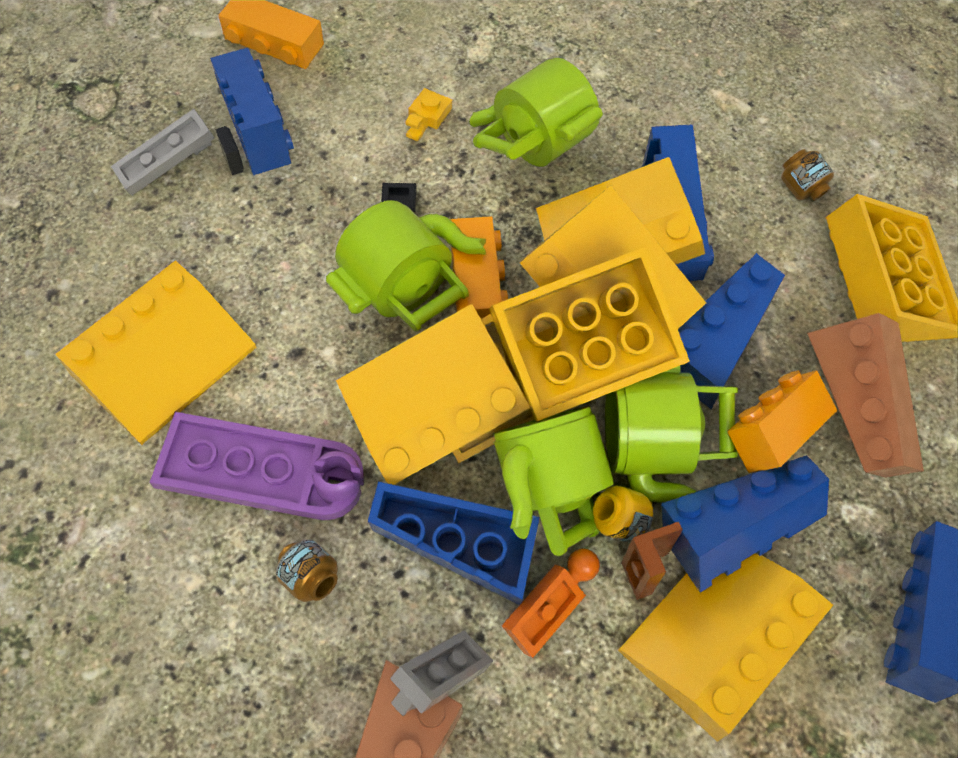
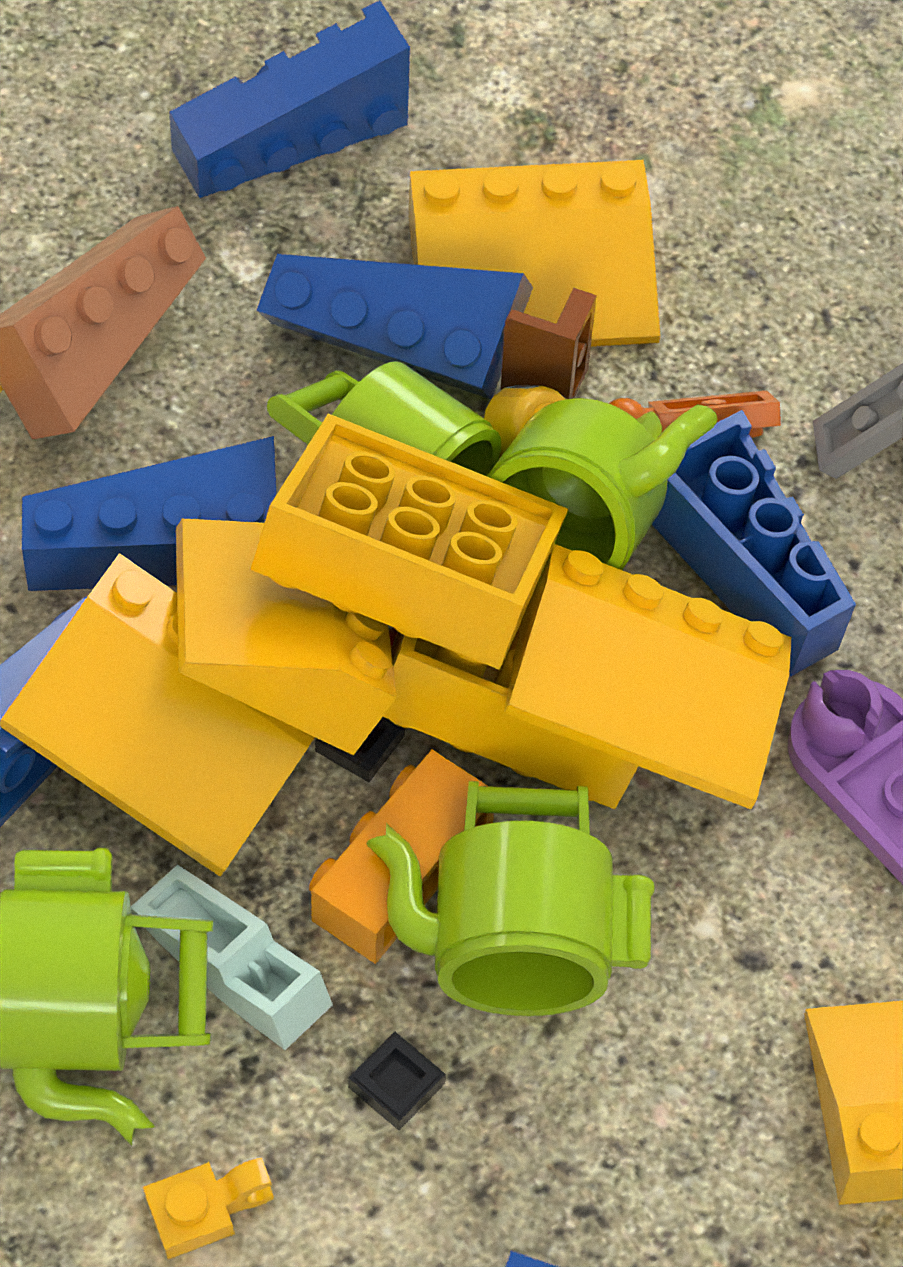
camera: 140 degrees left, 5 degrees down
light orange brick [727,370,838,473] -> none
none -> light aqua slope [131,865,333,1050]

